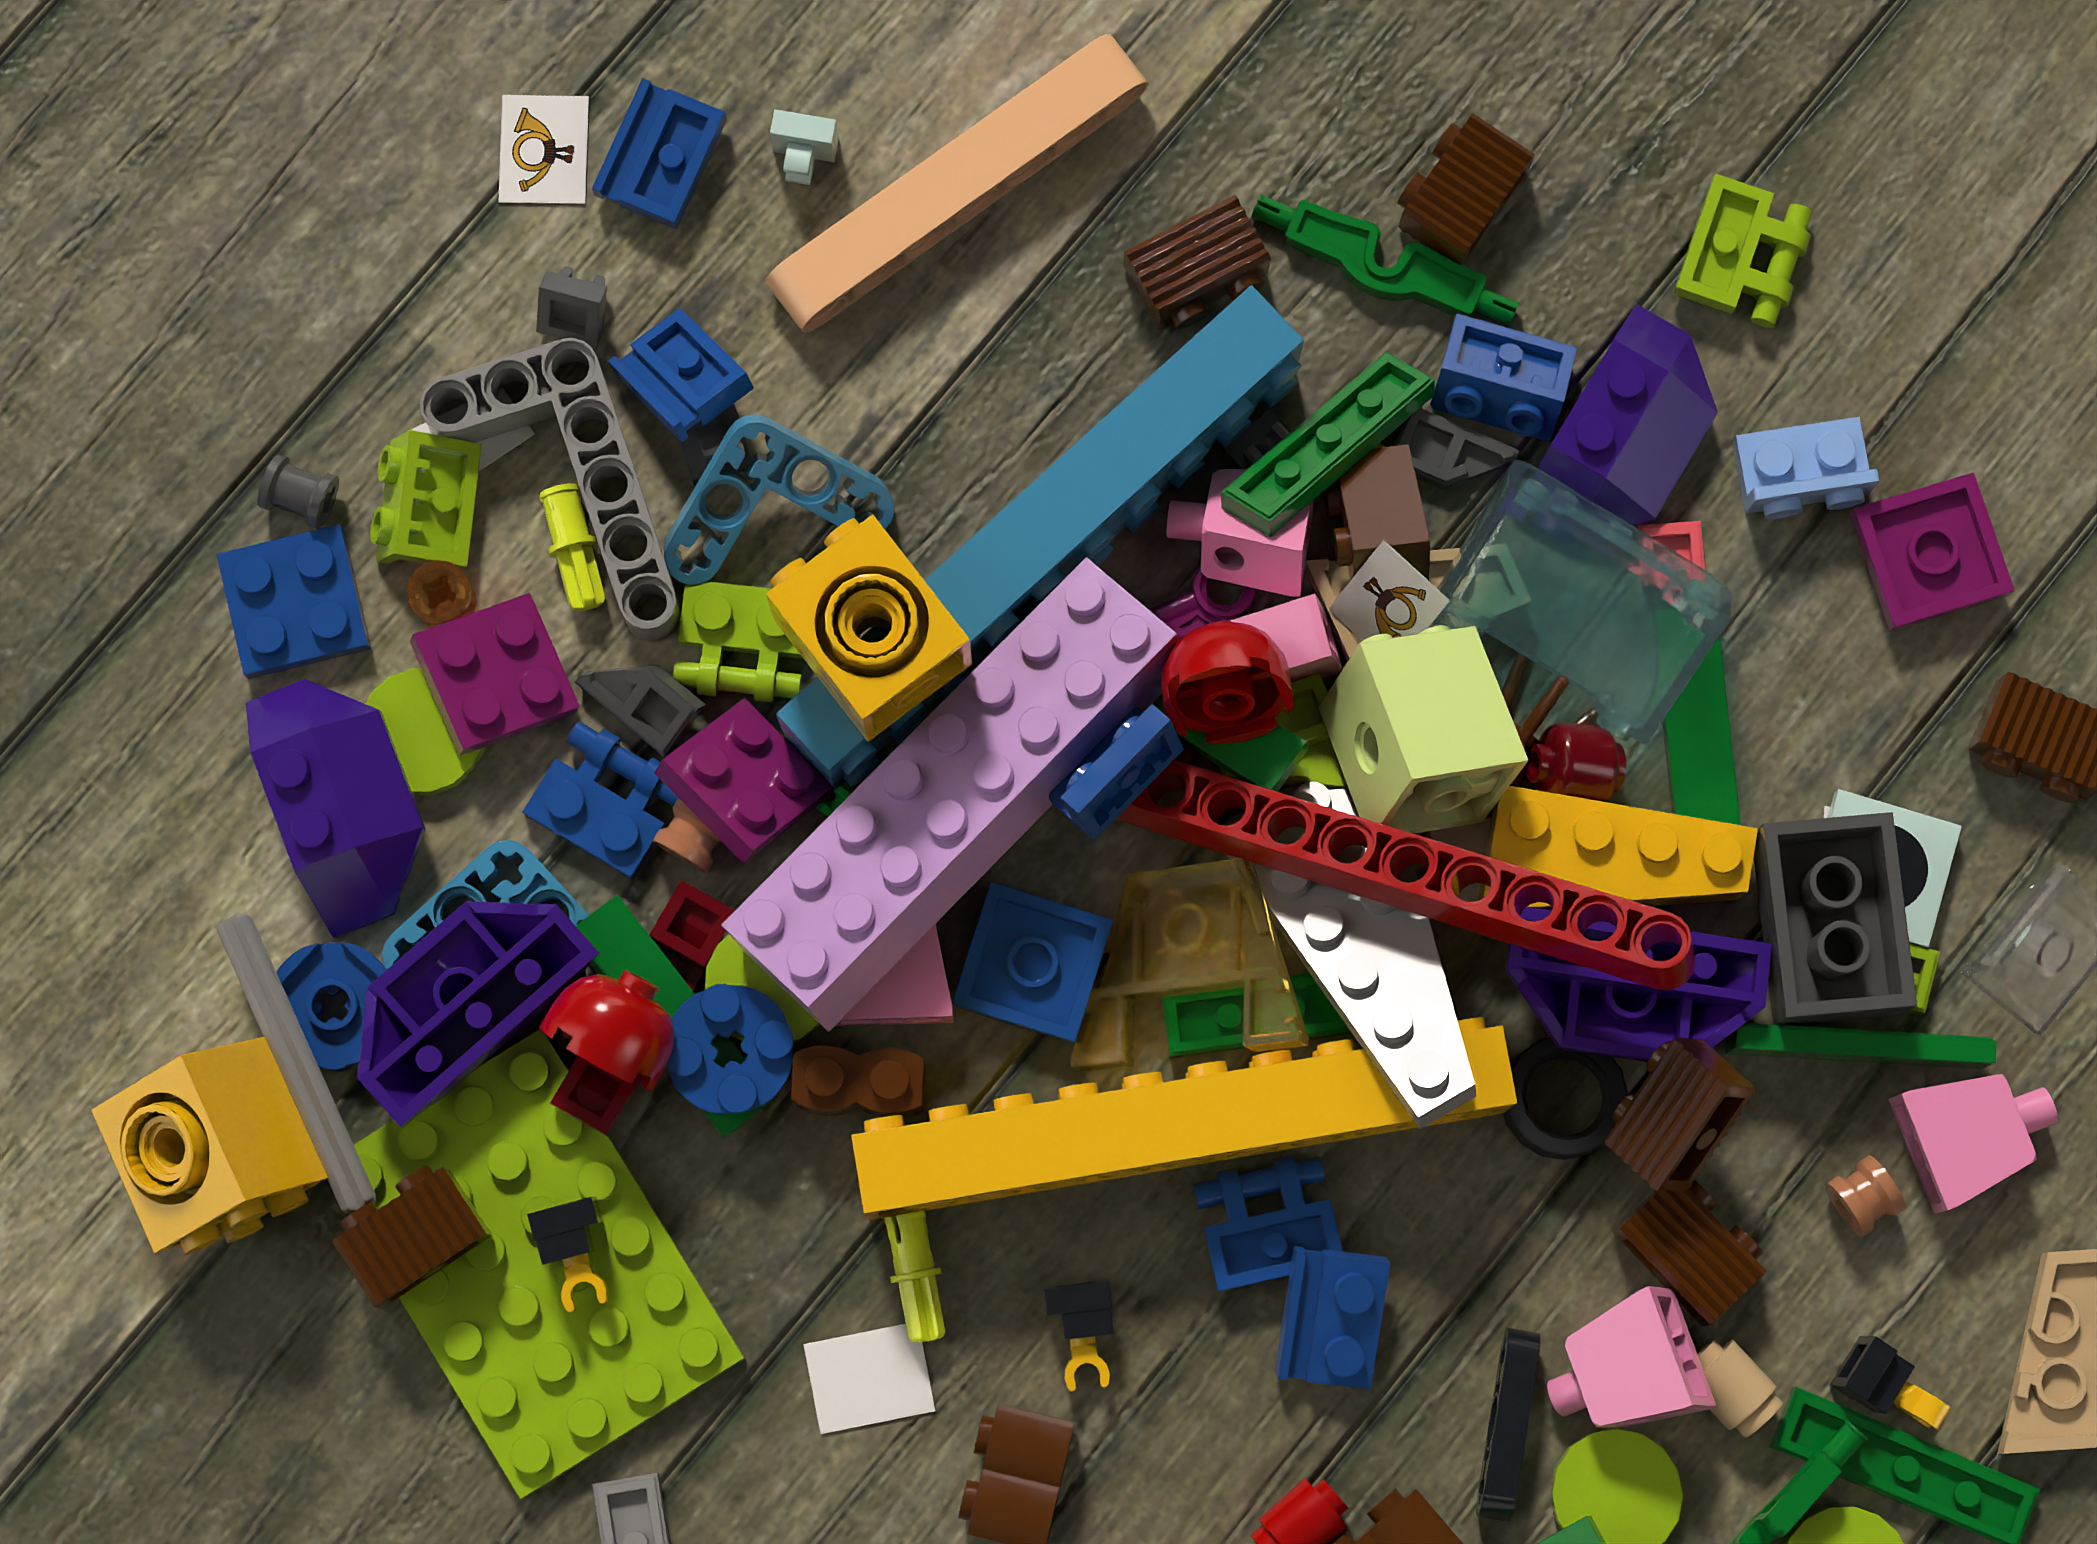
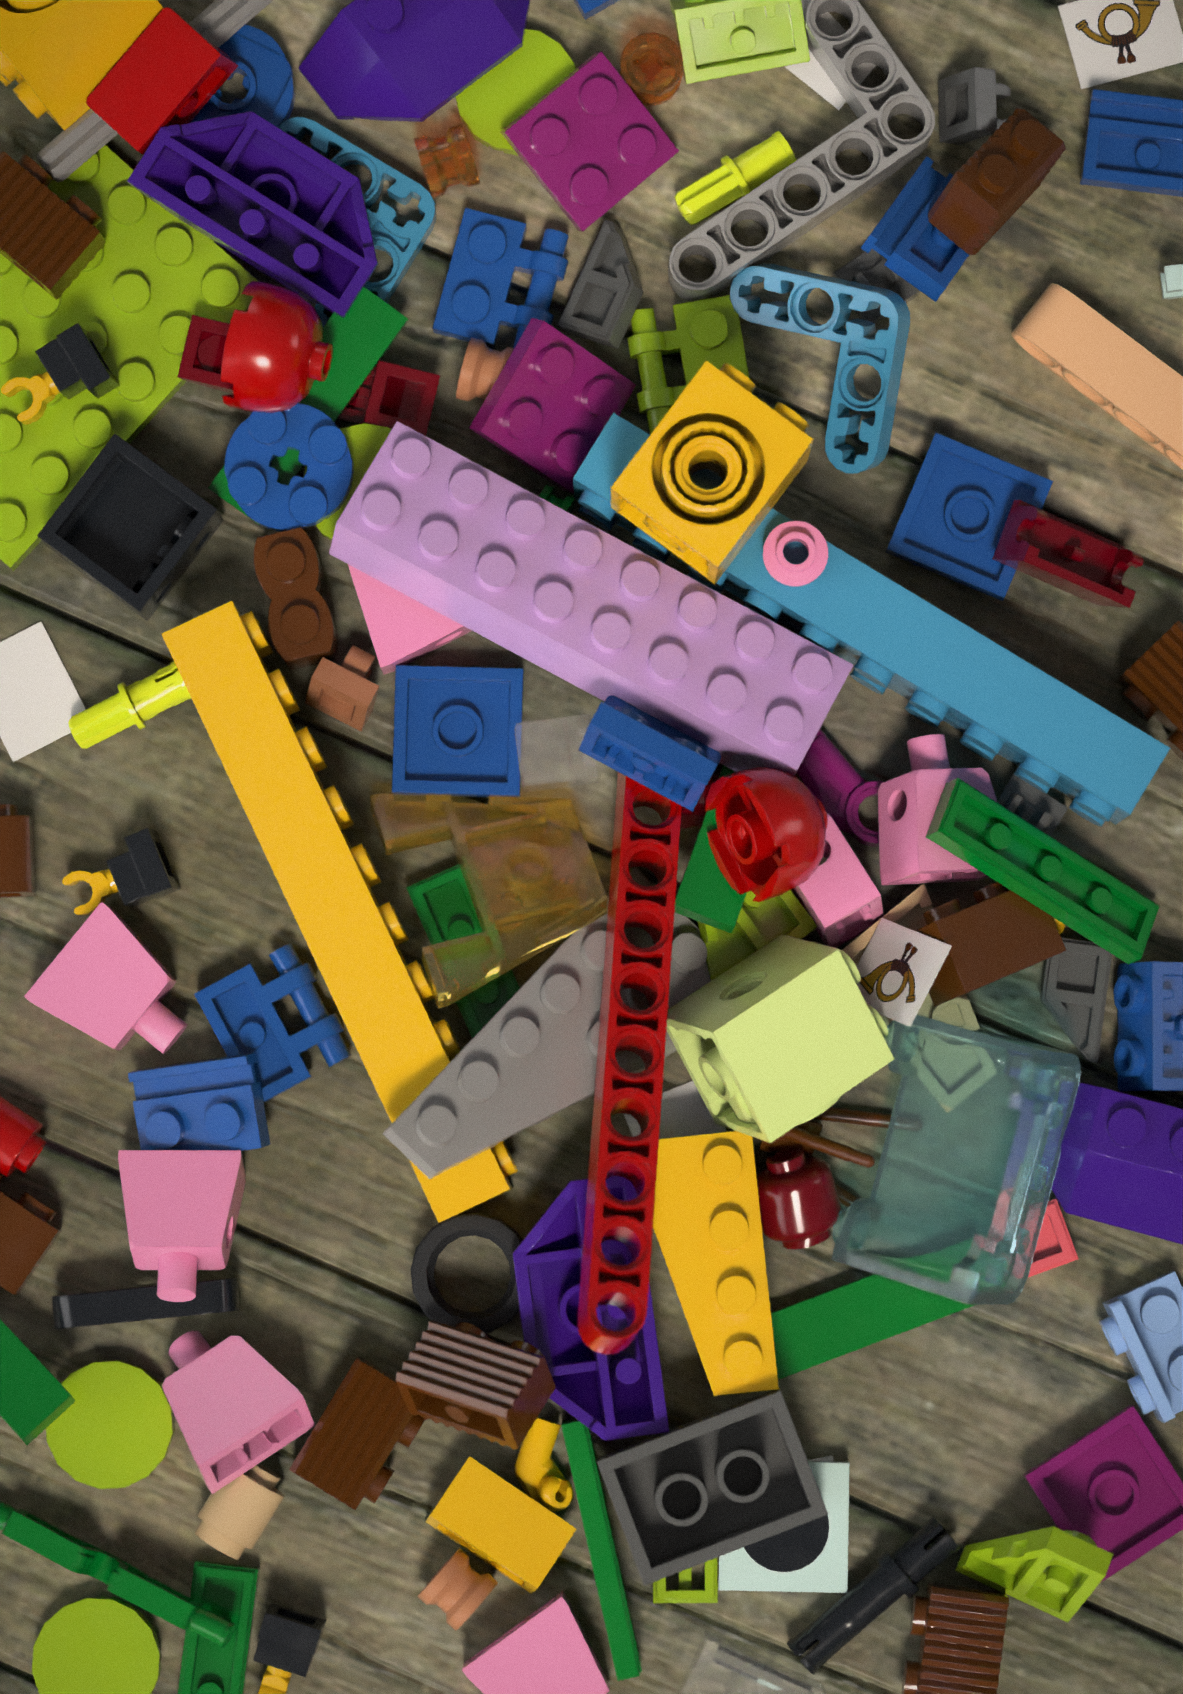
camera: 80 degrees right, 5 degrees up
none -> bright pink torso [24,902,188,1054]
none -> black piece [37,433,224,621]
none -> red panel [86,7,239,155]
none -> bright pink torso [118,1150,246,1302]
none -> nougat tile [305,645,379,732]
none -> clear orange wheel [413,123,480,199]
none -> yellow hinge [425,1456,577,1594]
none -> yellow arm [514,1417,573,1512]
none -> clear panel [515,714,598,792]
none -> bright pink plate [763,521,828,587]
none -> black pin [787,1516,960,1675]
none -> blue plate [886,433,1053,601]
none -> reddish brown brick [927,109,1066,255]
none -> lime wing [955,1526,1113,1623]
none -> dark red hinge [992,500,1144,608]

